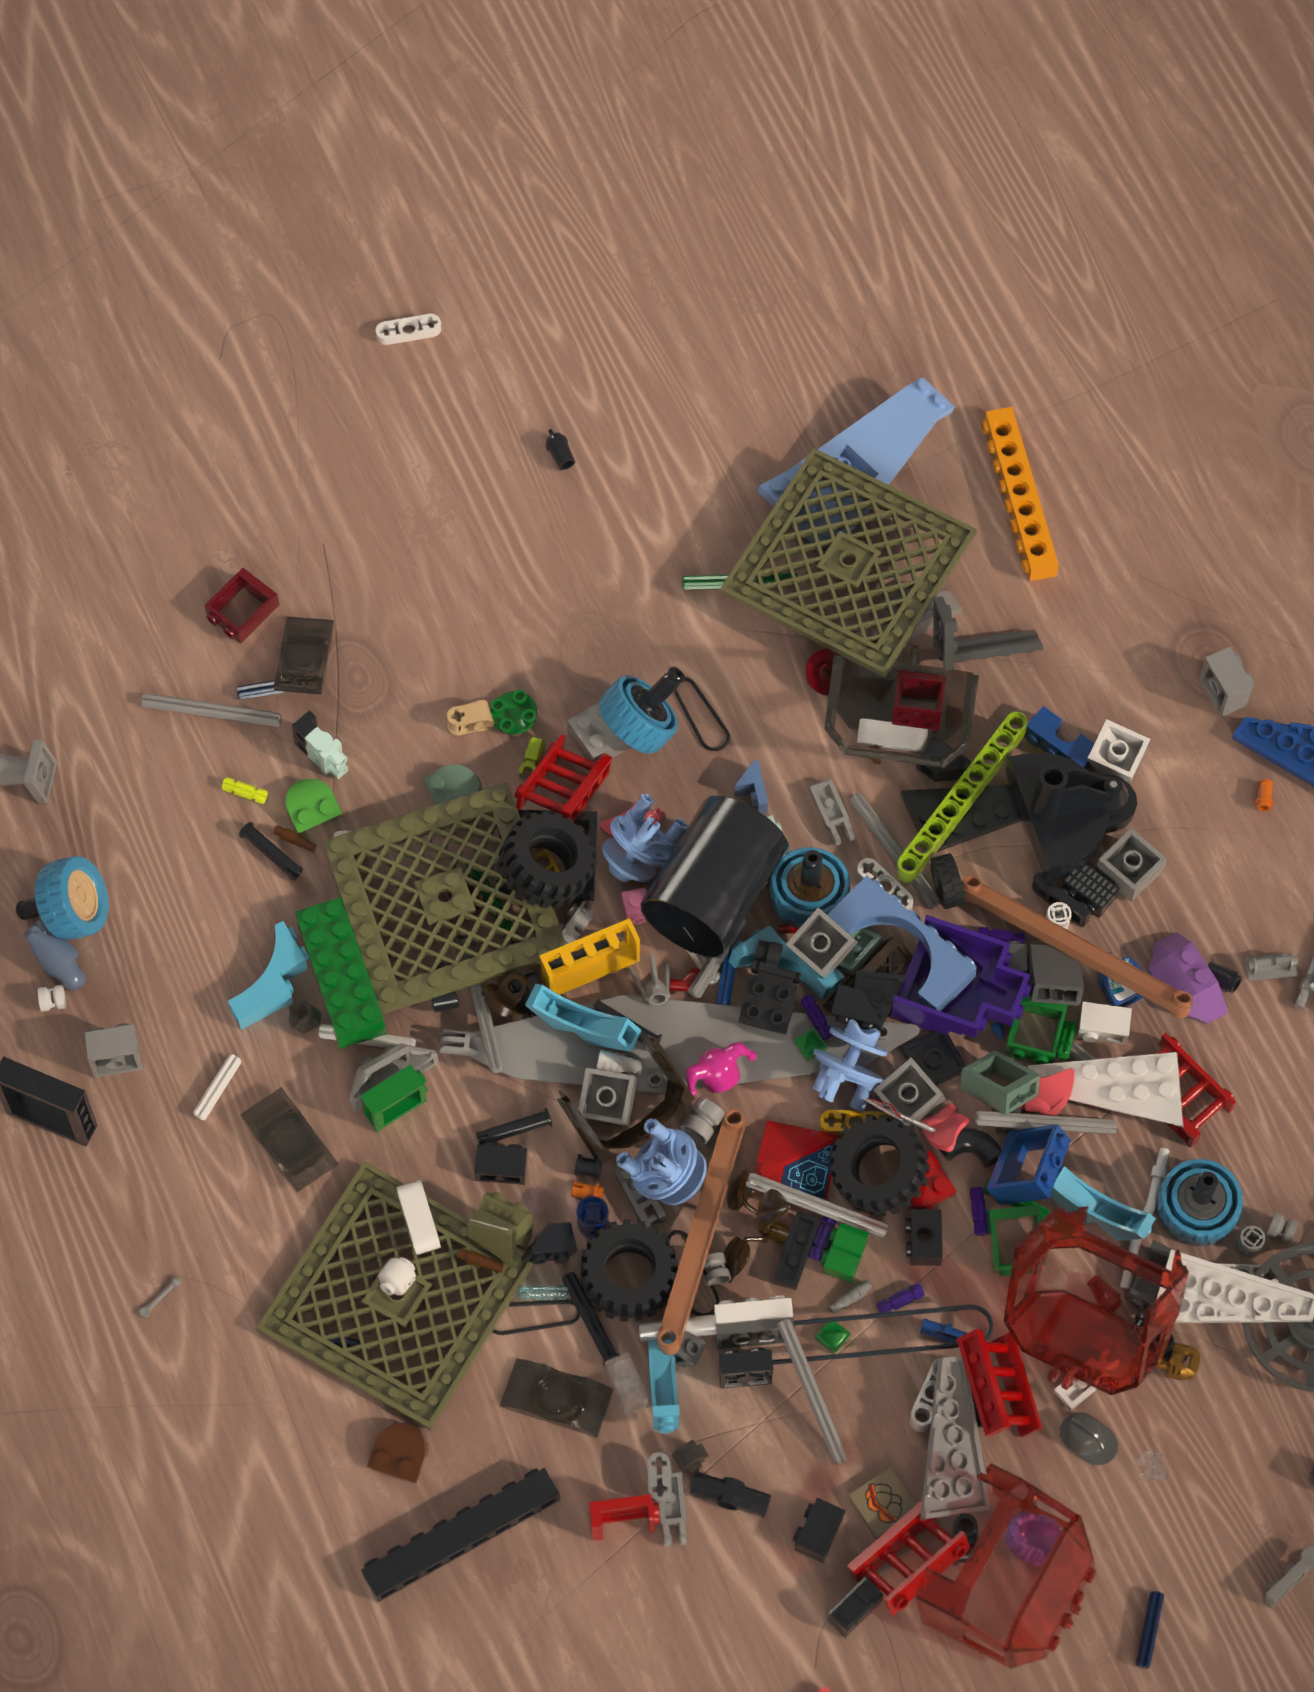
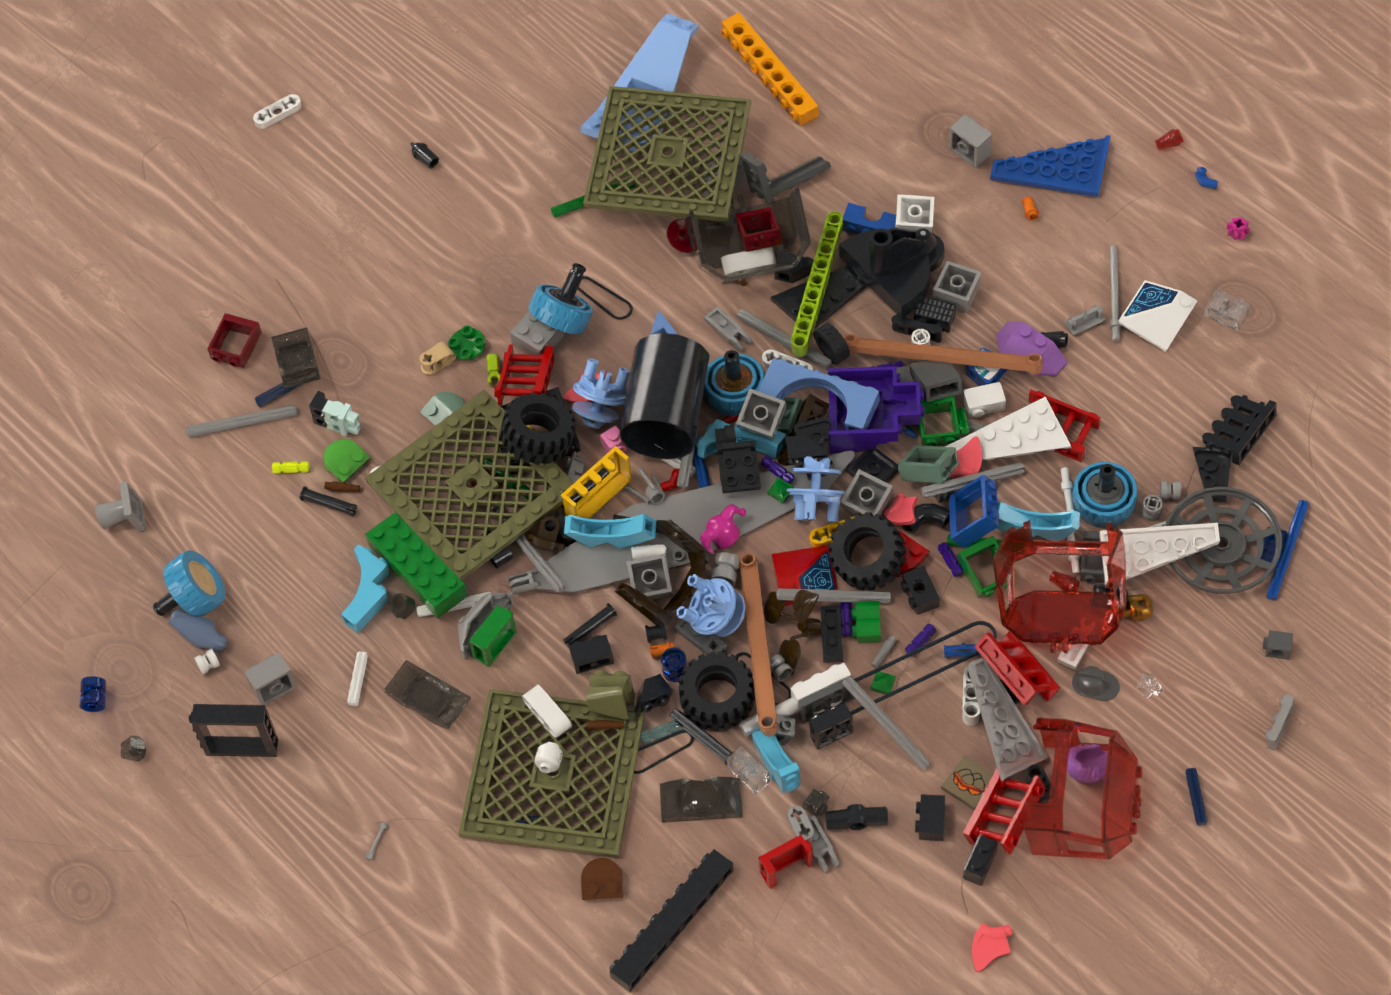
camera: 15 degrees left, 5 degrees down
light grey piece [865,1098,935,1133] -> none

